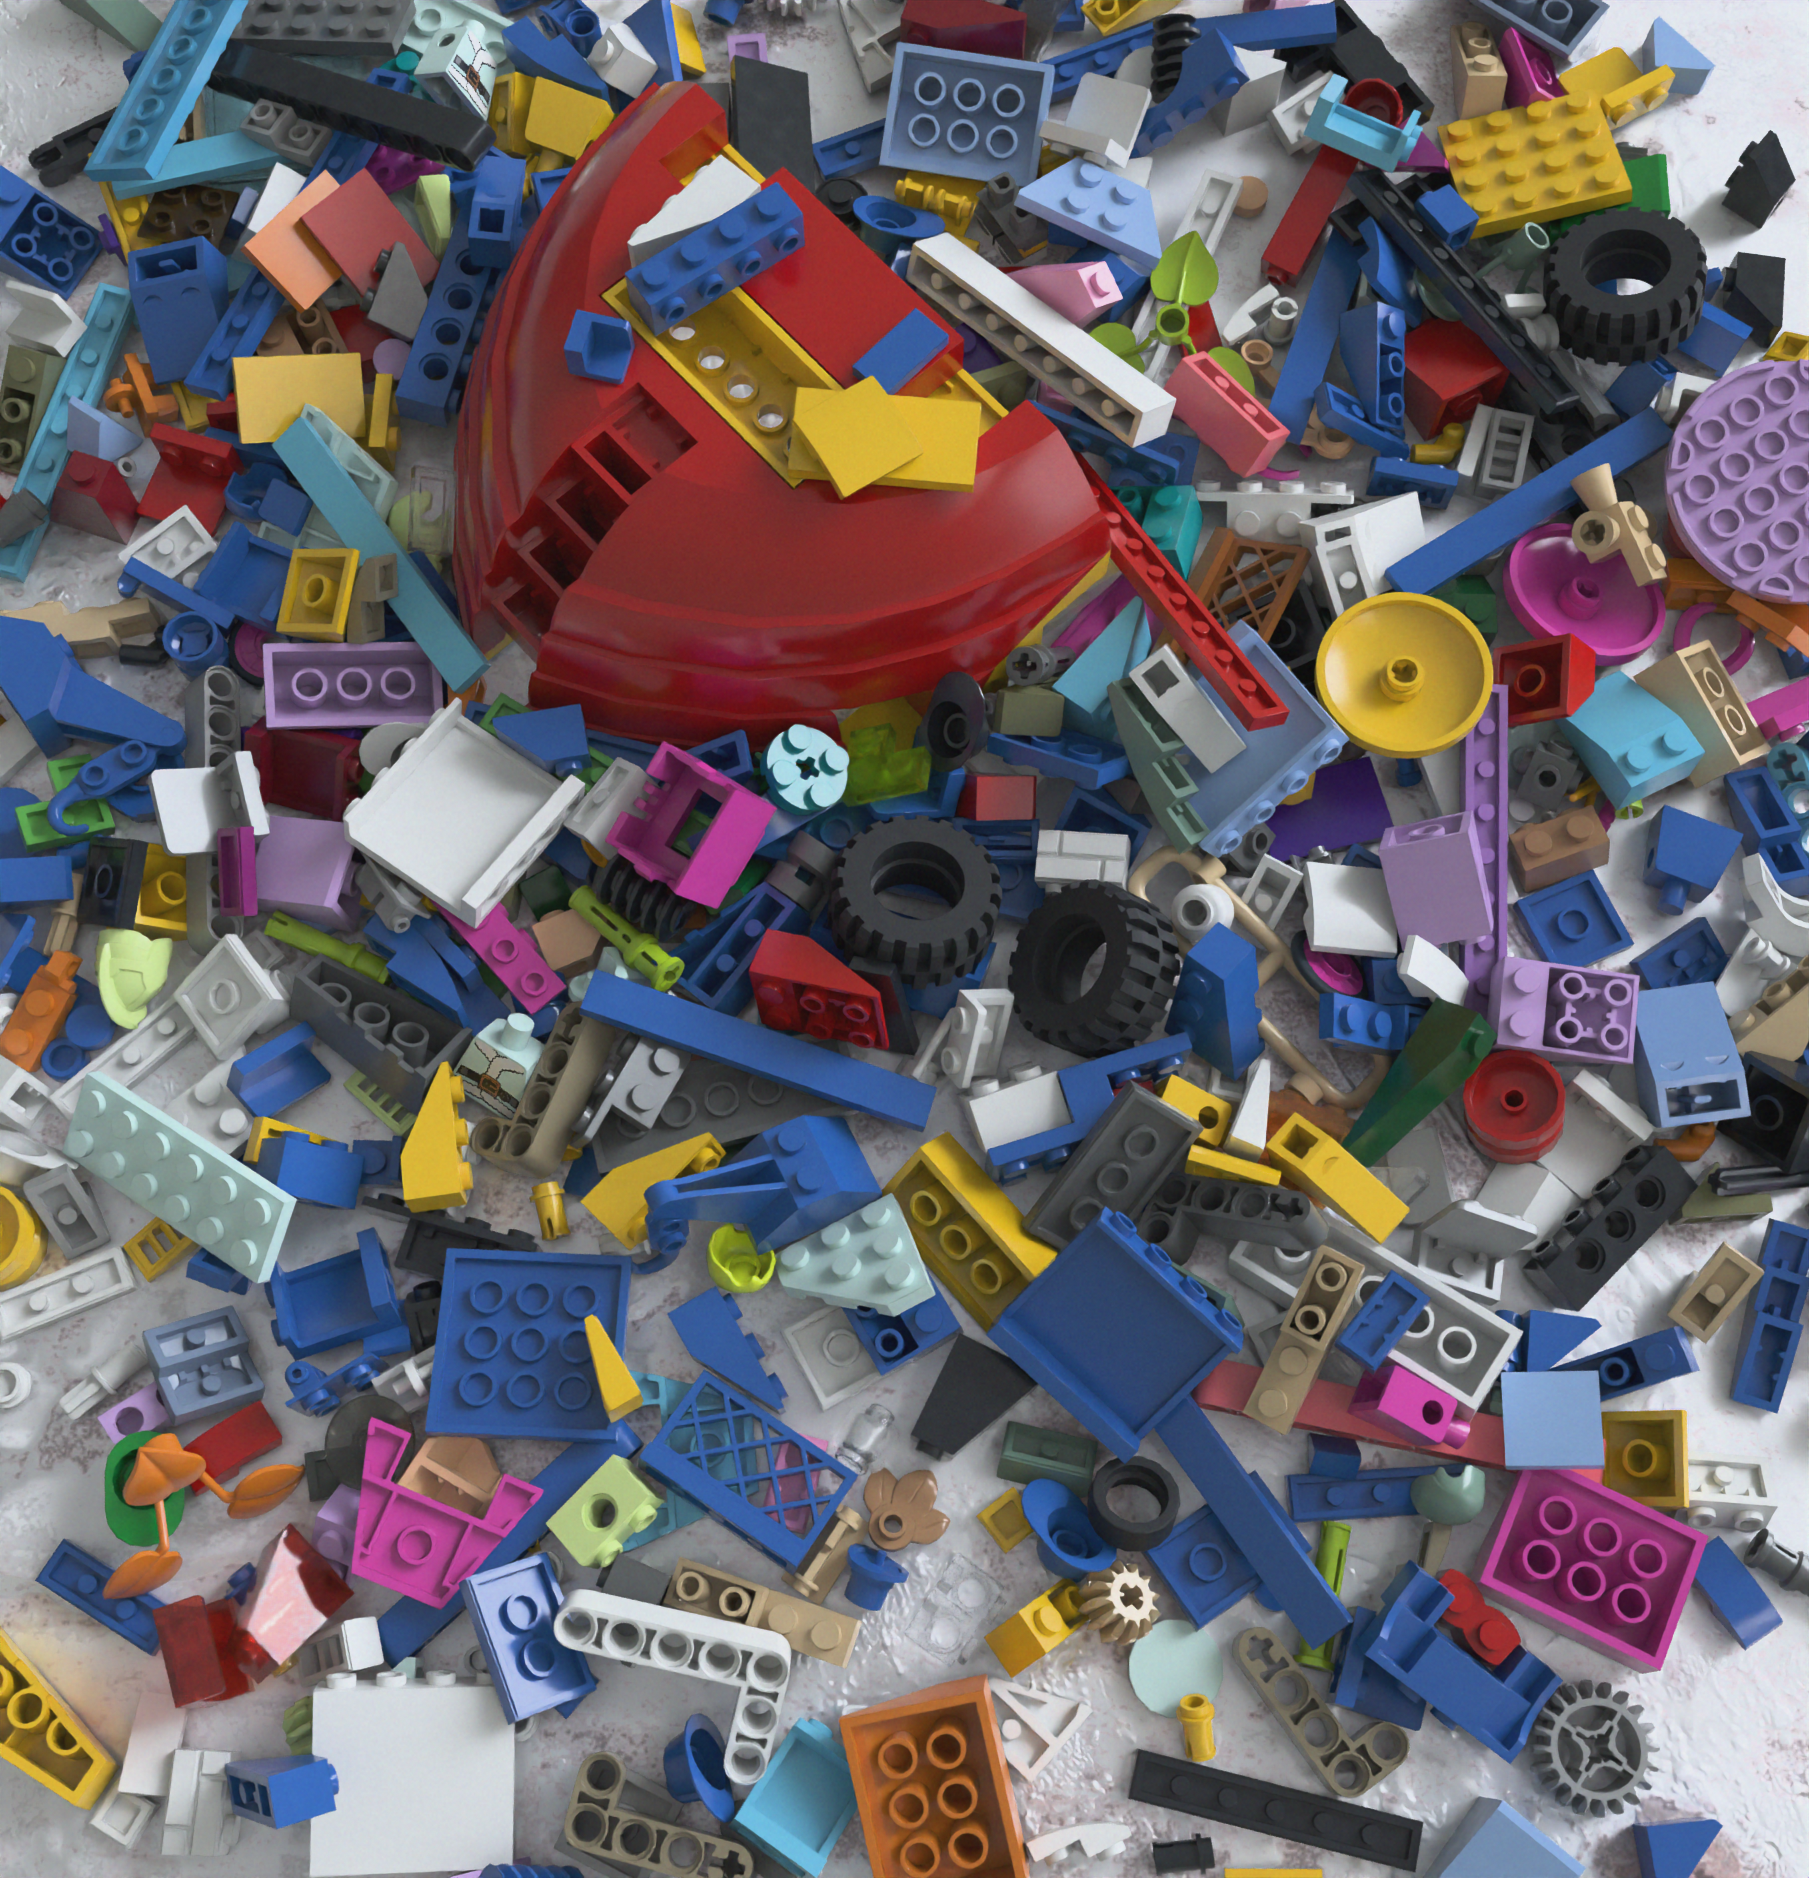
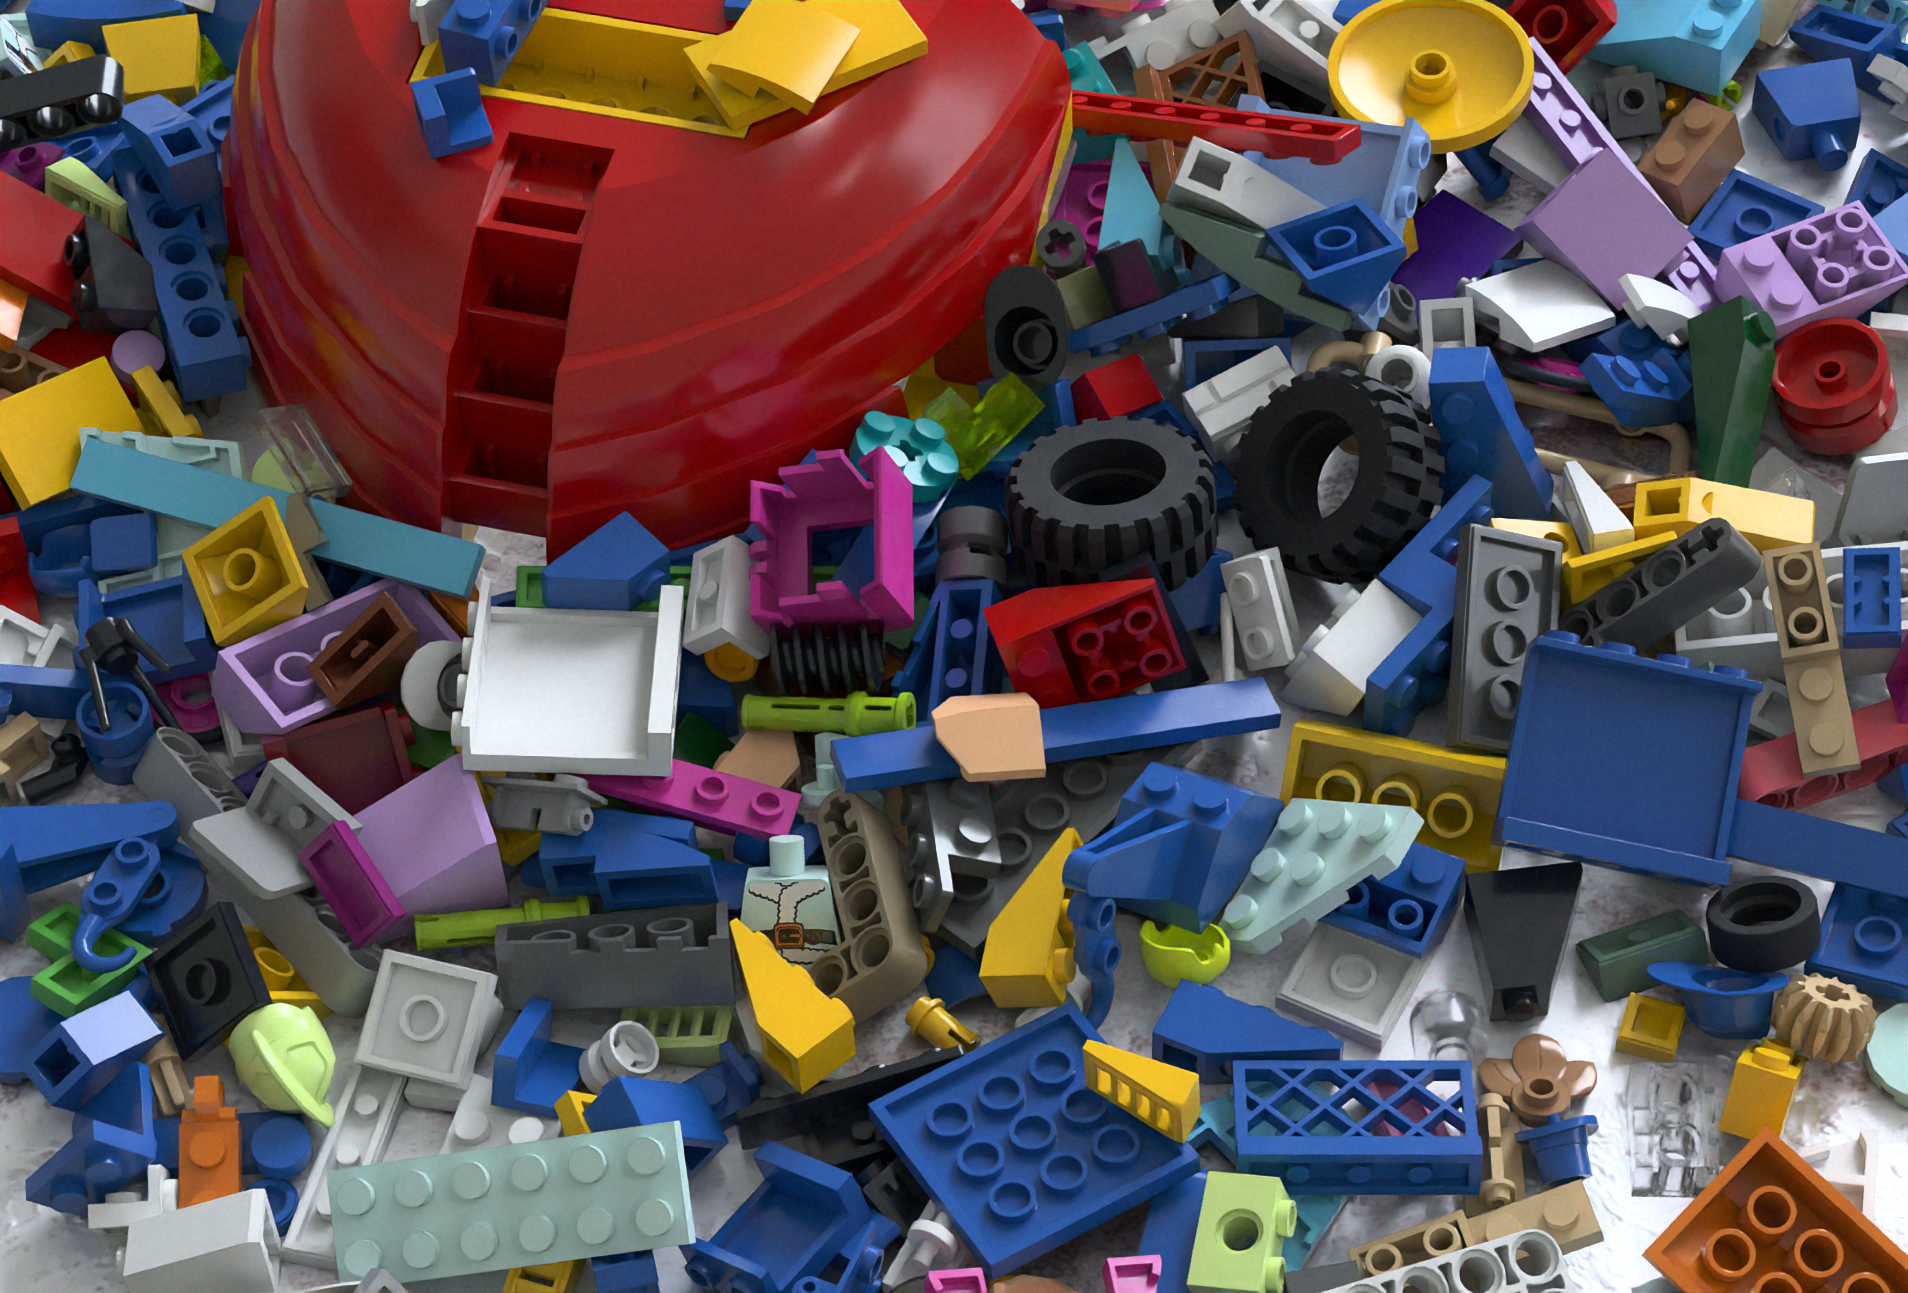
camera: 30 degrees left, 20 degrees down
none -> black plant [78,617,184,732]
none -> copper slope [306,591,419,709]
none -> white wheel [579,1021,659,1096]
none -> light nougat slope [931,692,1046,782]
none -> black panel [1092,238,1180,315]
none -> blue slope [1265,197,1407,316]

